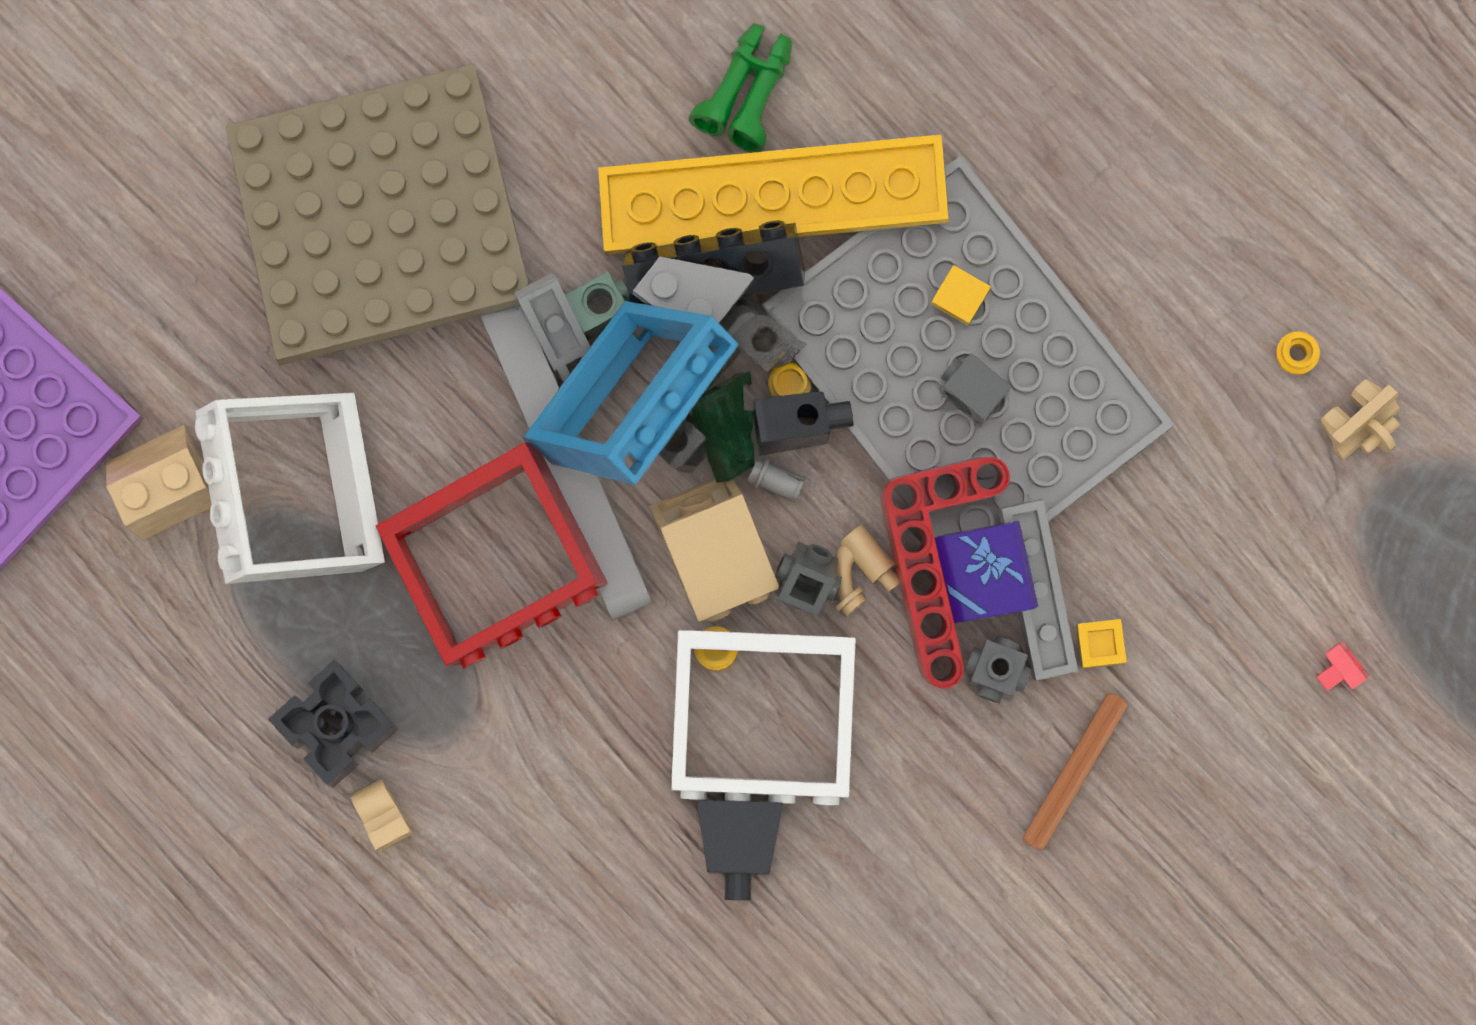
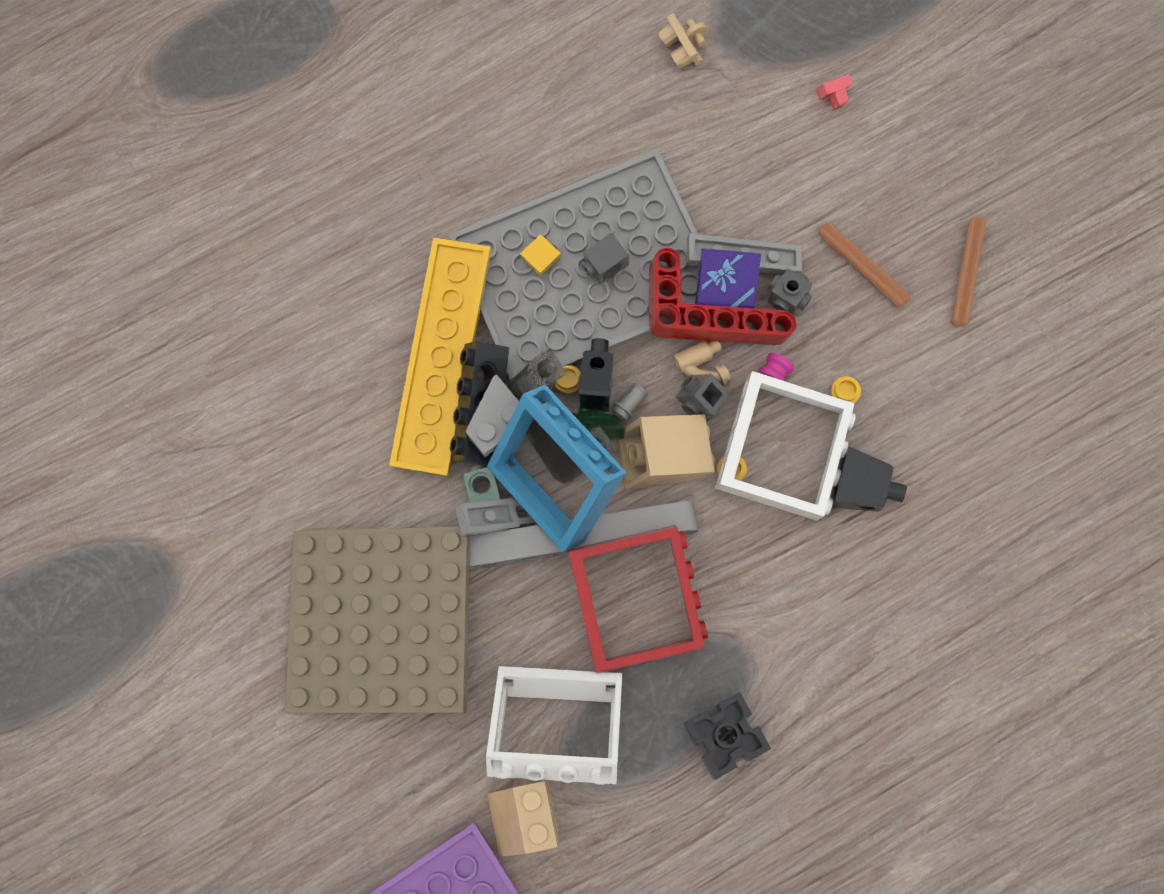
camera: 70 degrees left, 5 degrees down
tan leg [350,778,415,852] -> none
green piece [688,23,792,153] -> none
yellow plate [1076,619,1127,669] -> none
yellow plate [1276,331,1320,375] -> none
none -> dark pink wheel [757,352,794,382]
none -> yellow plate [831,376,861,403]
none -> nougat axle [951,217,986,327]

